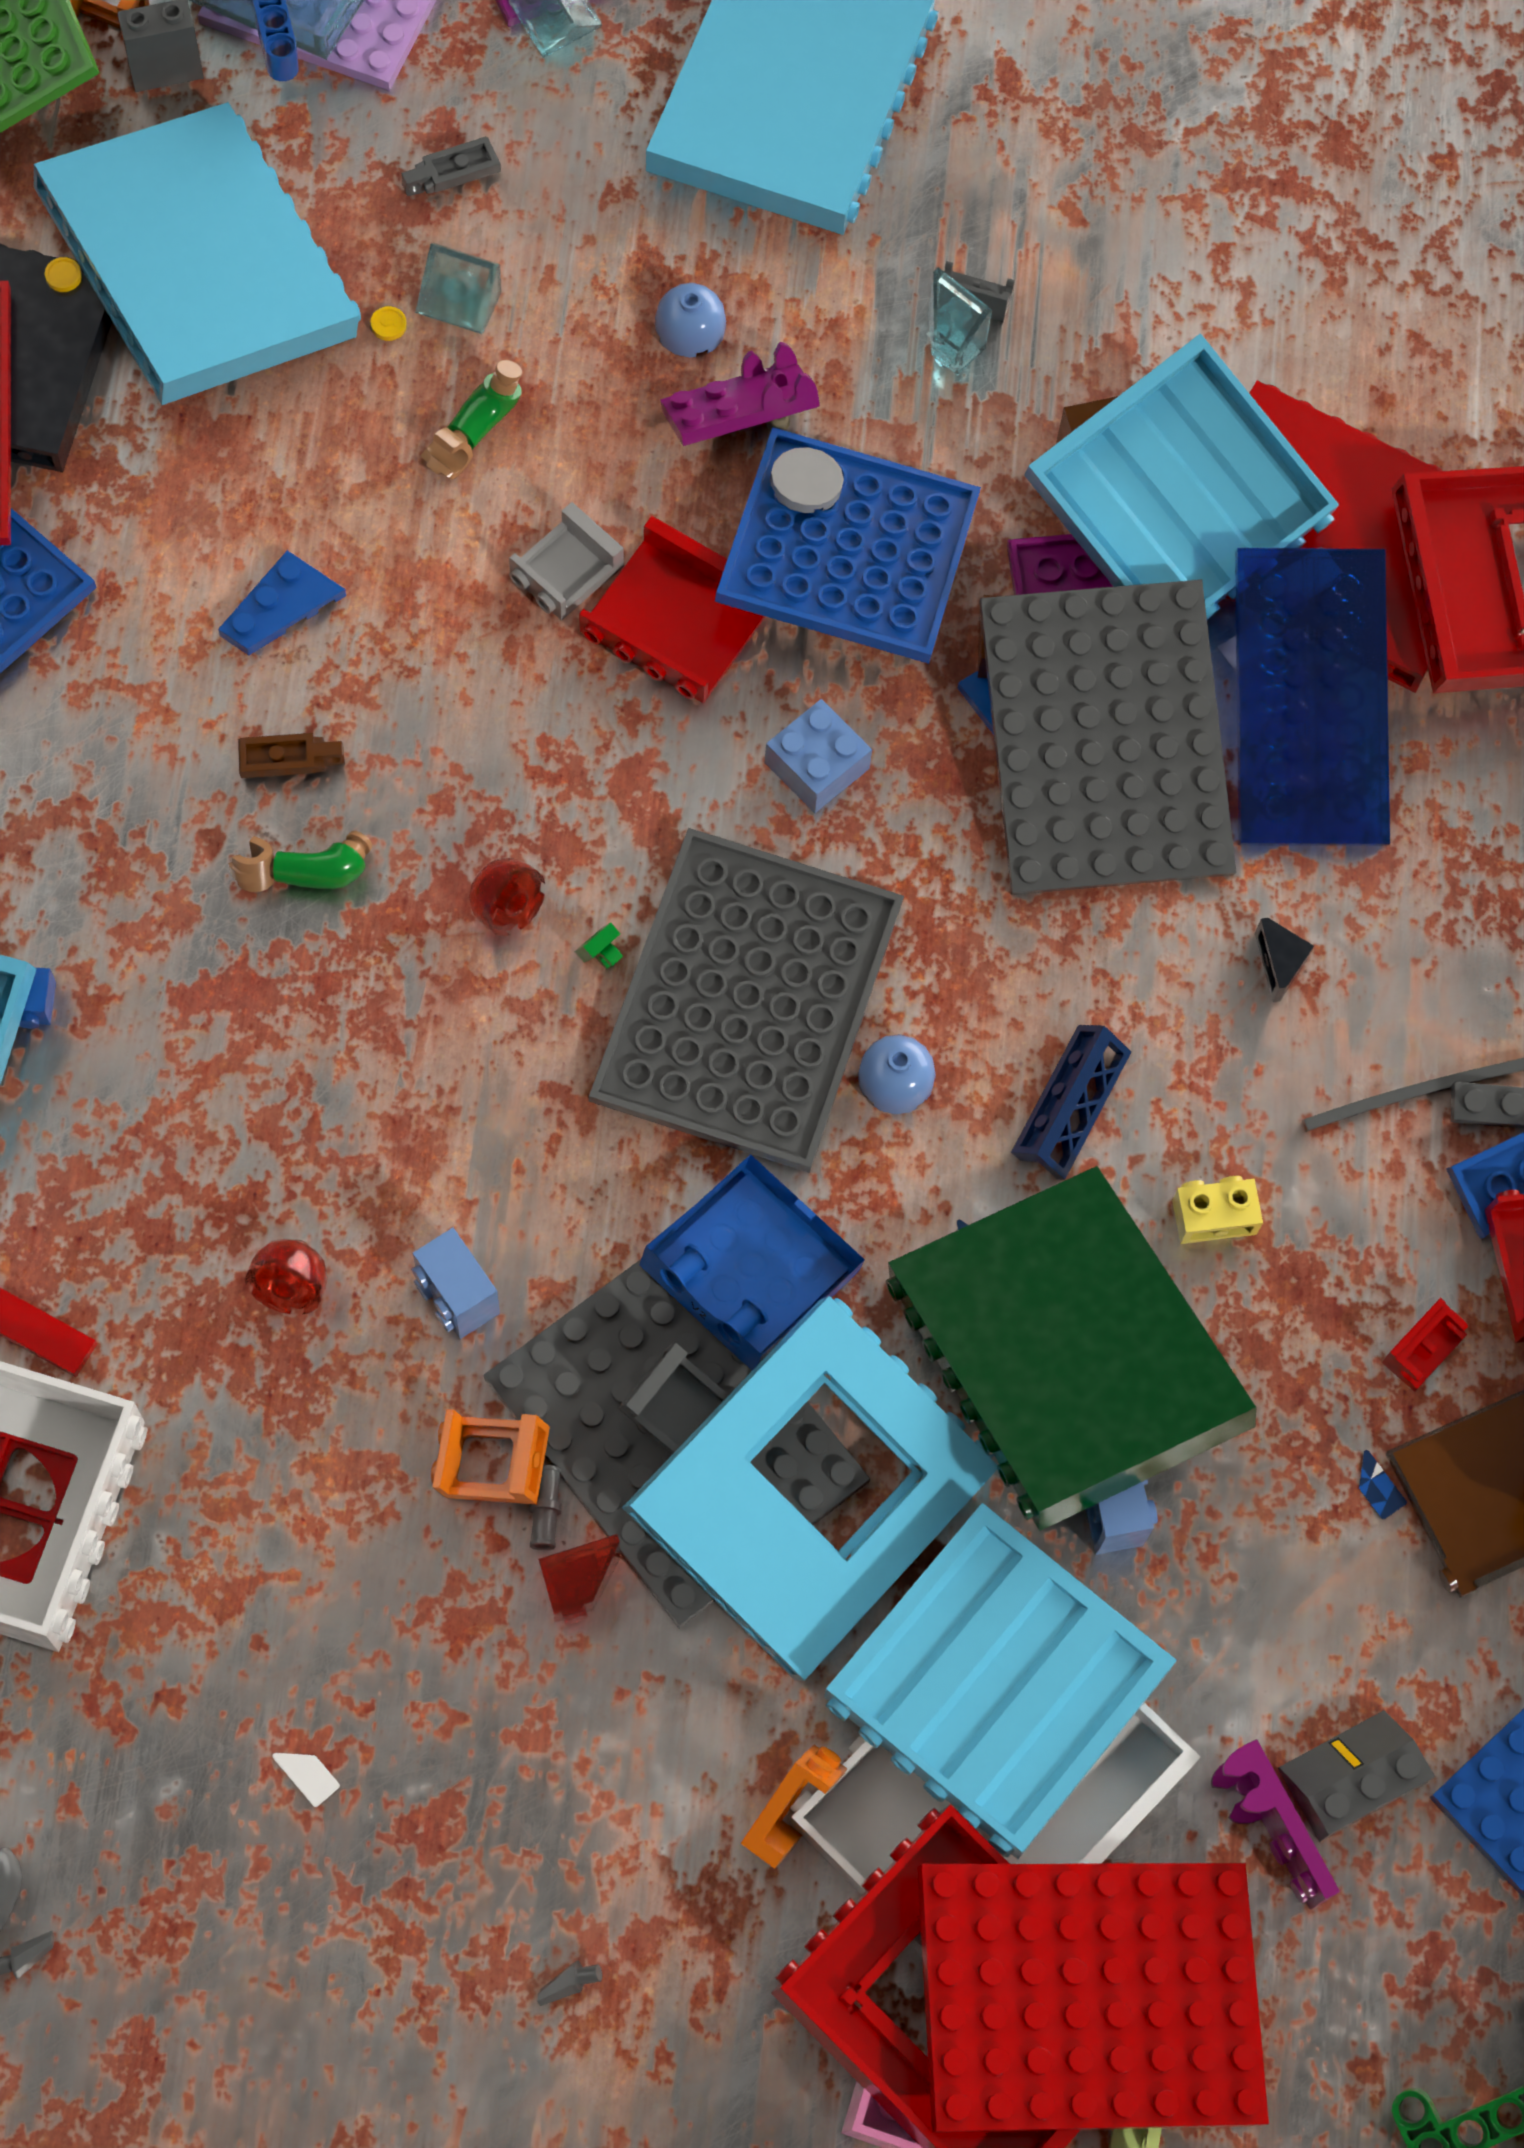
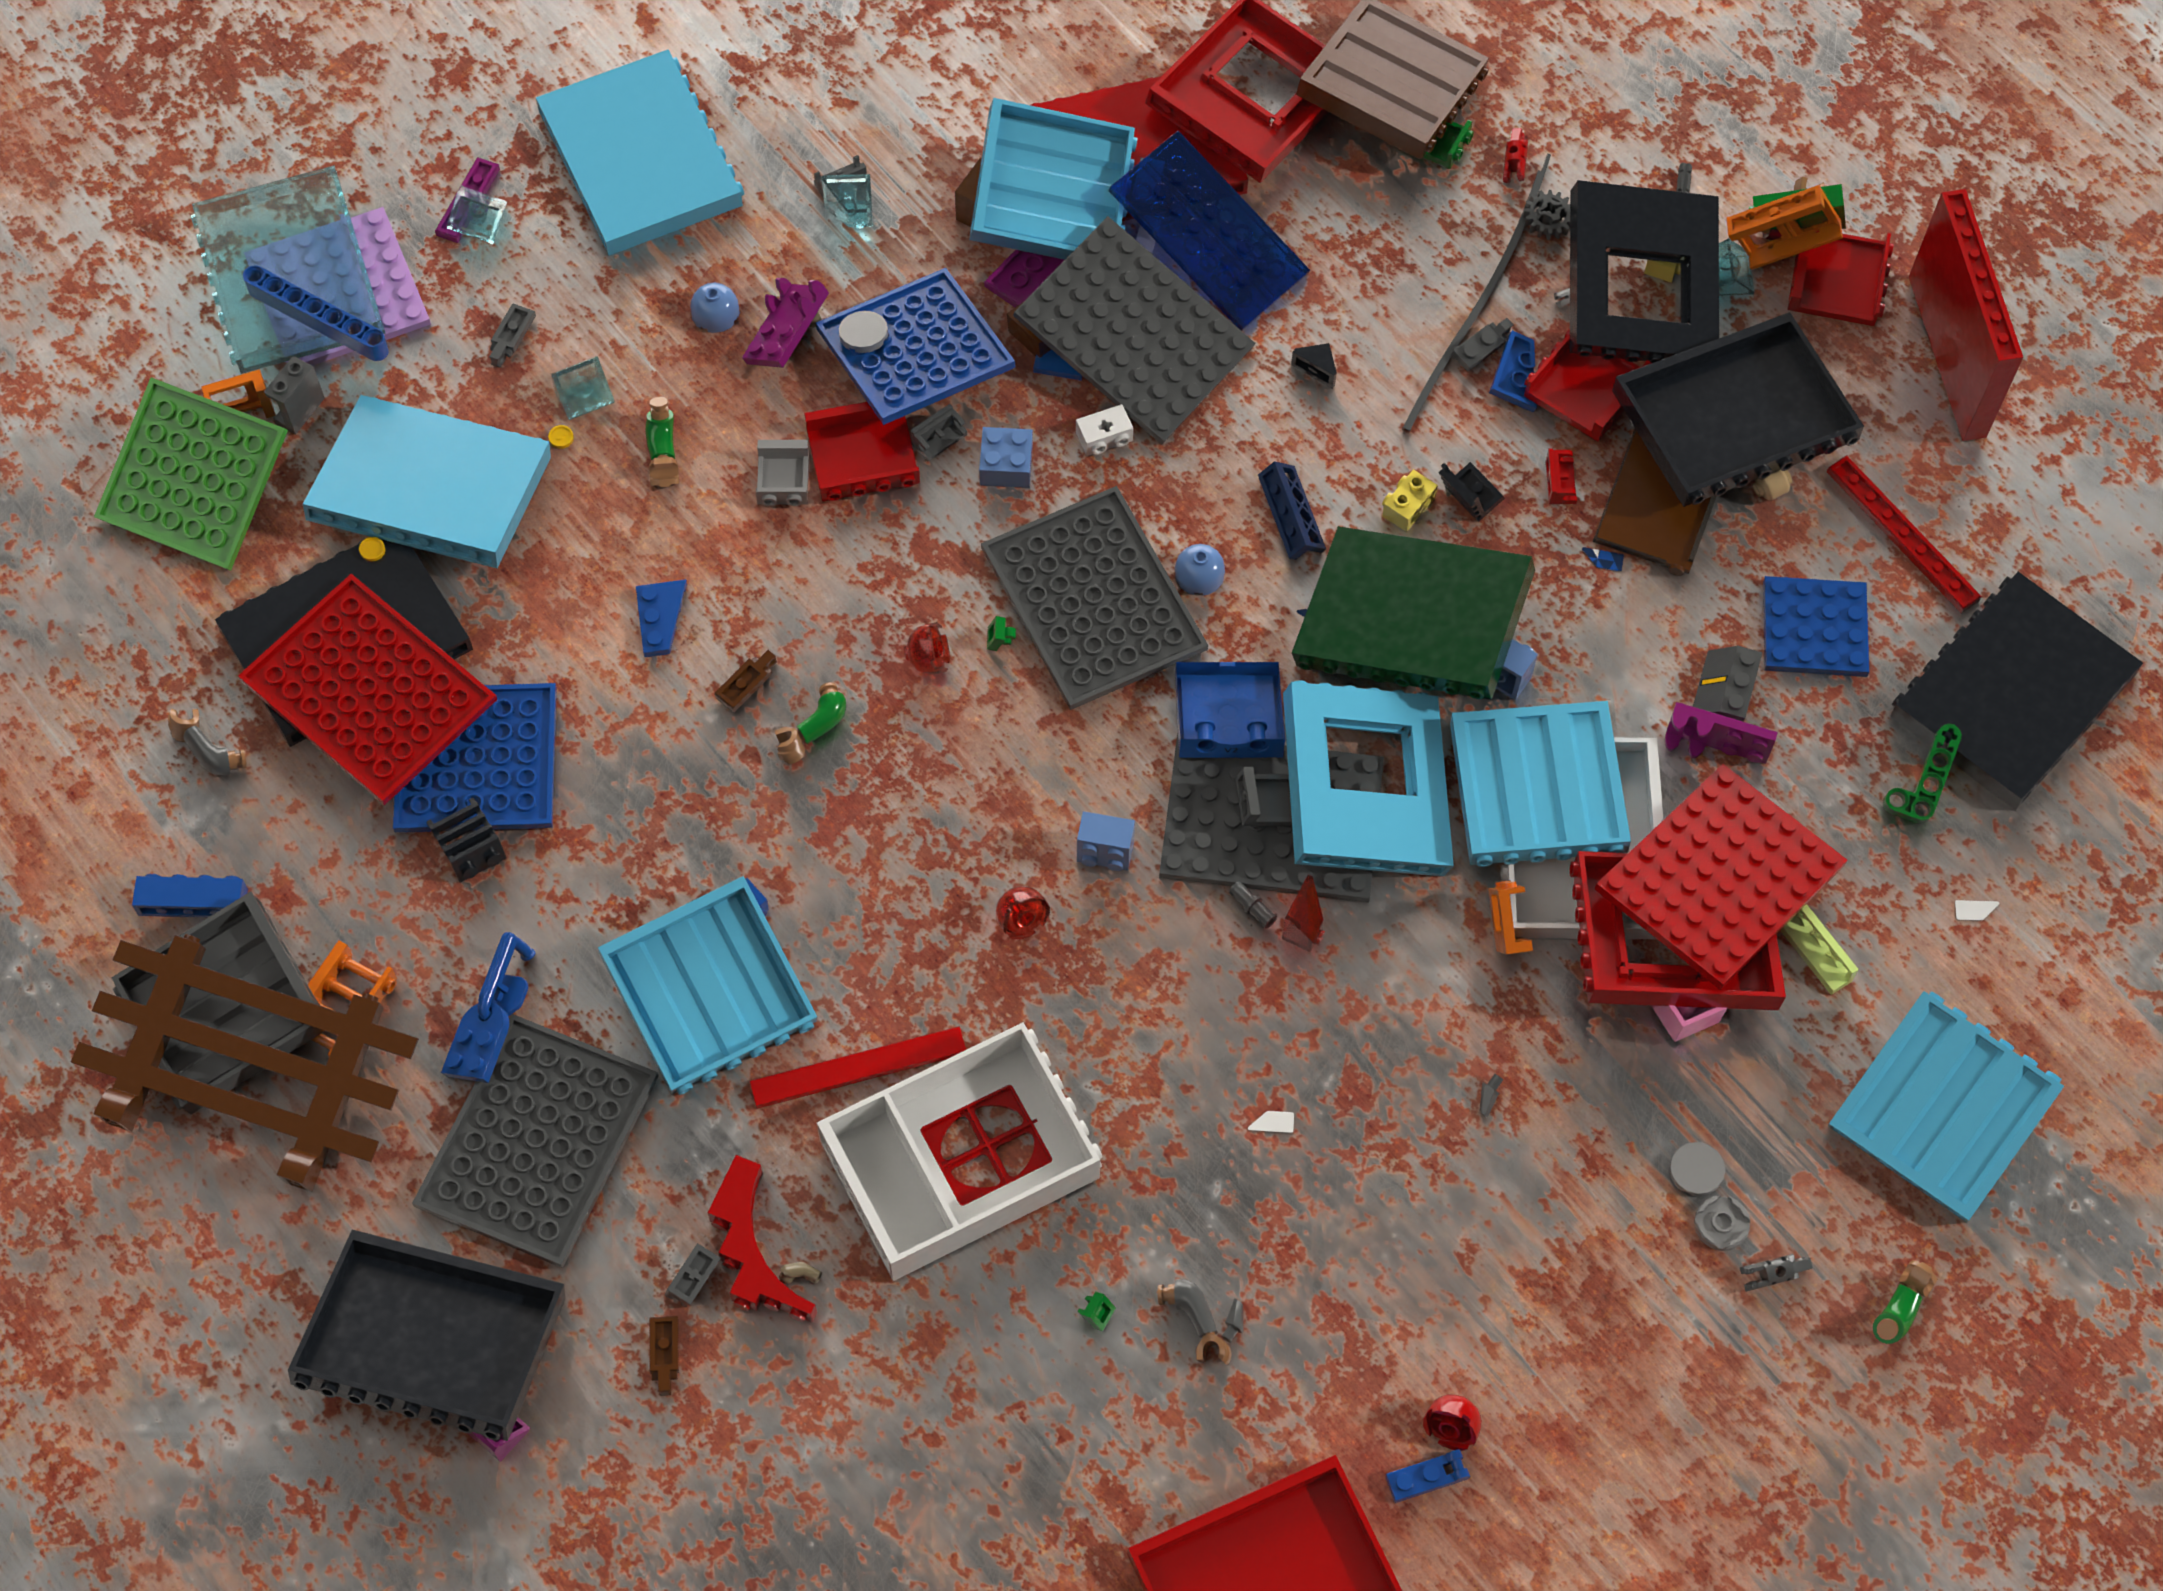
camera: 40 degrees left, 5 degrees down
orange window [431,1409,550,1505] -> none
none -> dark grey hinge [910,404,967,461]
none -> white brick [1076,404,1133,456]
none -> black plate [1438,462,1505,522]

